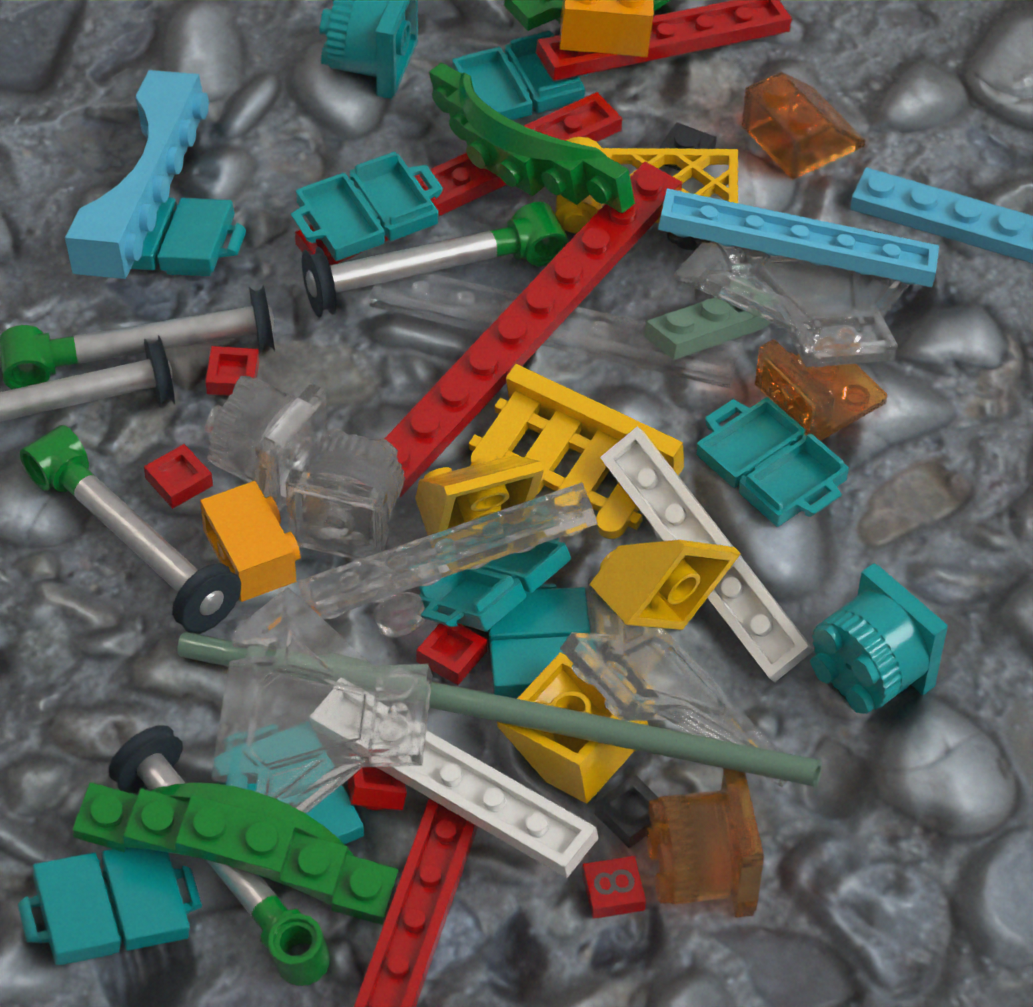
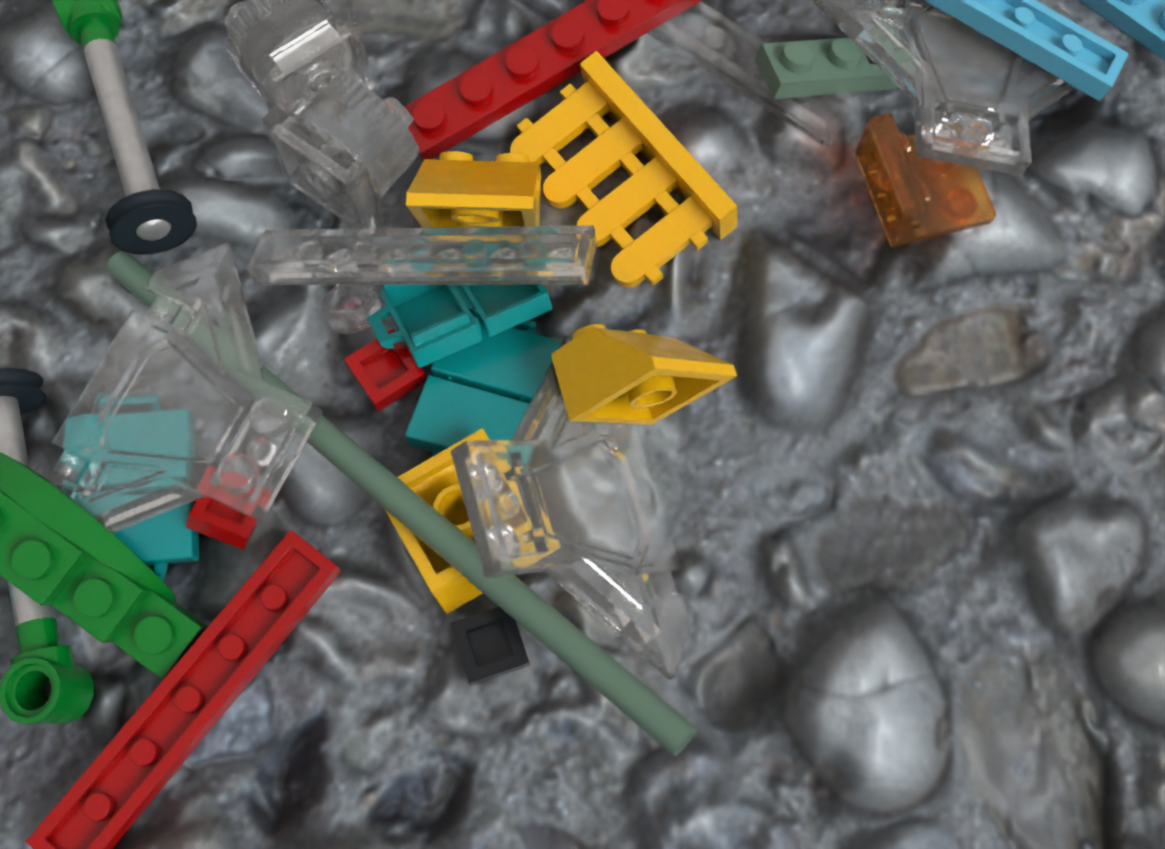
camera: 20 degrees right, 20 degrees up
red plate [144,444,213,509] -> none
light orange brick [200,481,301,602] -> none
white plate [310,682,598,878] -> none
red tile [582,856,646,919] -> none
white plate [600,426,814,682] -> none
clear orange piece [646,769,764,918] -> none
teal piece [696,397,849,527] -> none
teal piece [810,563,948,714] -> none

